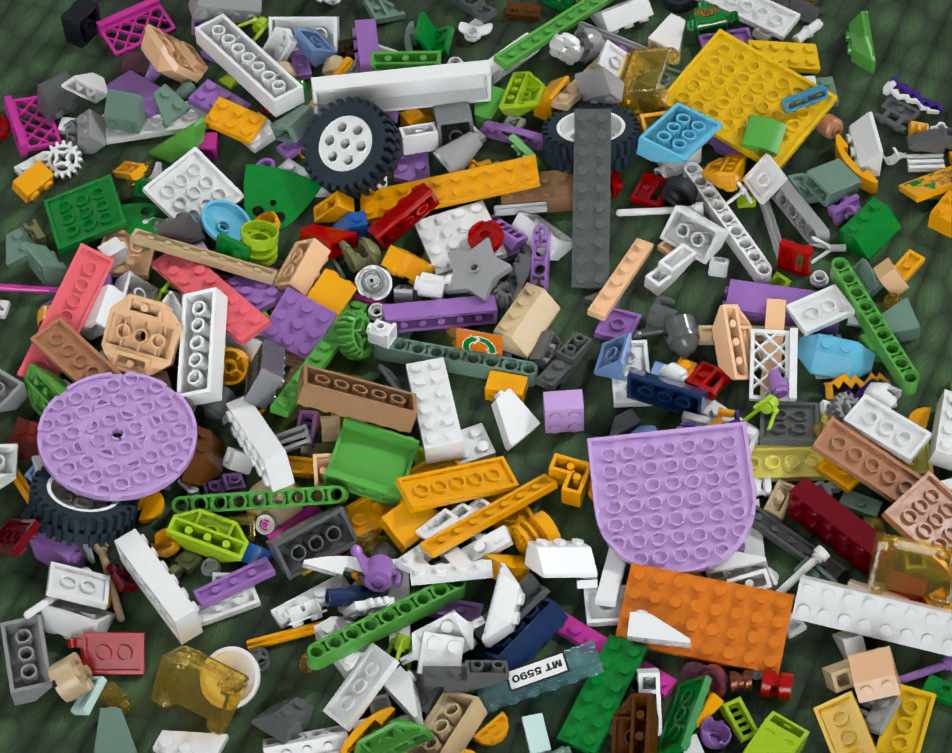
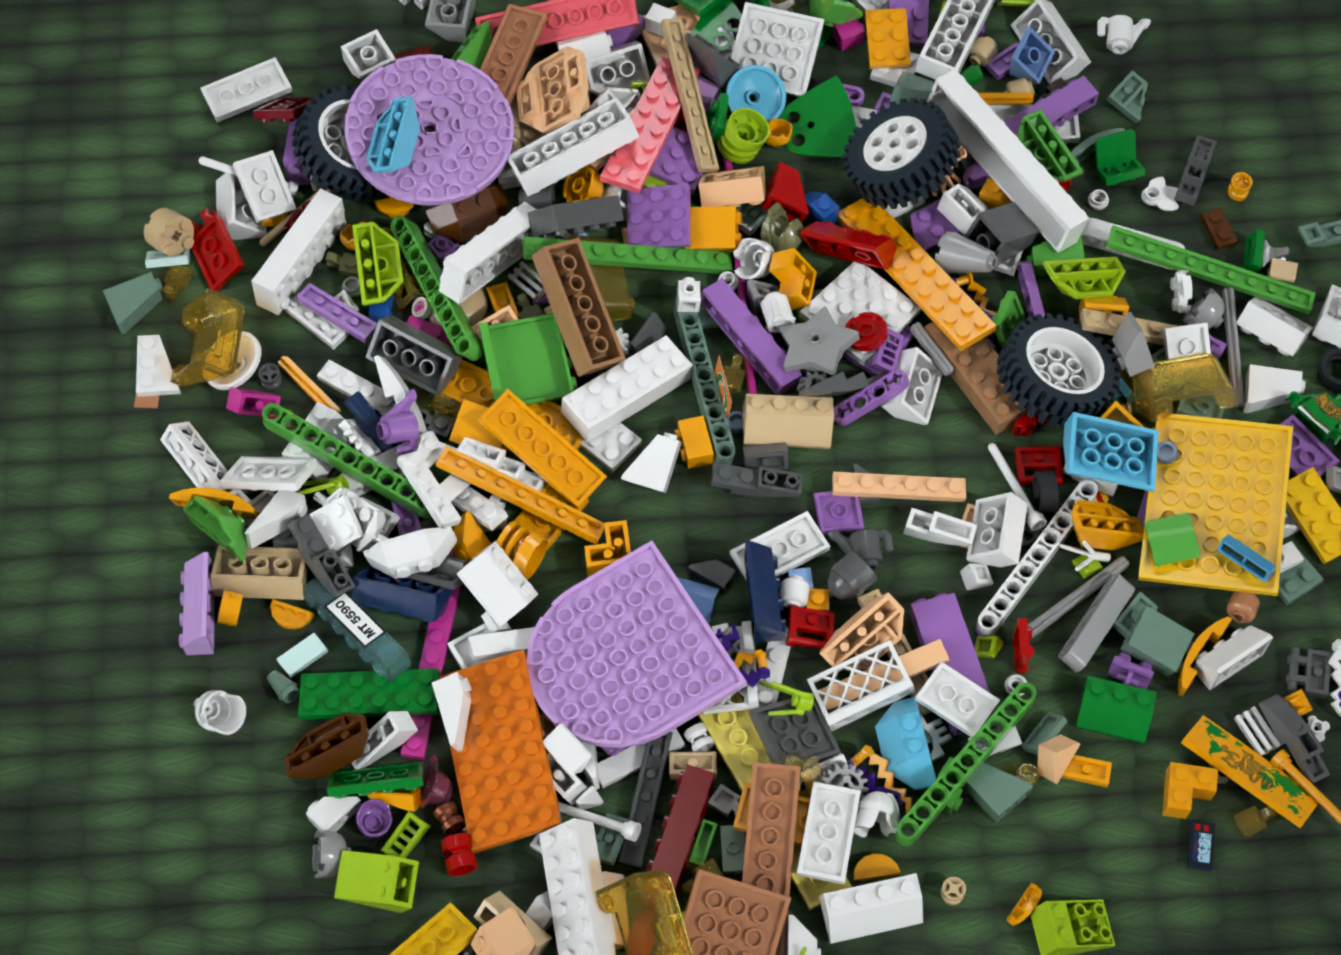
camera: 60 degrees right, 10 degrees up
light grey slope [0,614,53,706] -> none
dark grey slope [251,697,314,744] -> none
white bracket [263,27,297,62] -> none
white hinge [282,598,327,628] -> none
light orange slope [314,191,355,223] -> none
bright green gear [335,309,373,361] -> none
white tile [503,116,526,128] -> none
lavender brick [543,389,584,434] -> none
dark grey plate [571,109,611,290] -> none
medium blue slope [594,332,632,380] -> none
white plate [742,154,788,205] -> none
medium lavender cone [768,369,789,399] -> none
white plant [809,236,846,264] -> none
white piece [883,147,907,165] -> none
none -> dark pink slope [226,387,281,418]
none -> medium azure wedge [366,96,420,173]
none -> white slope [543,723,592,775]
none -> sand blue tile [1157,441,1178,464]

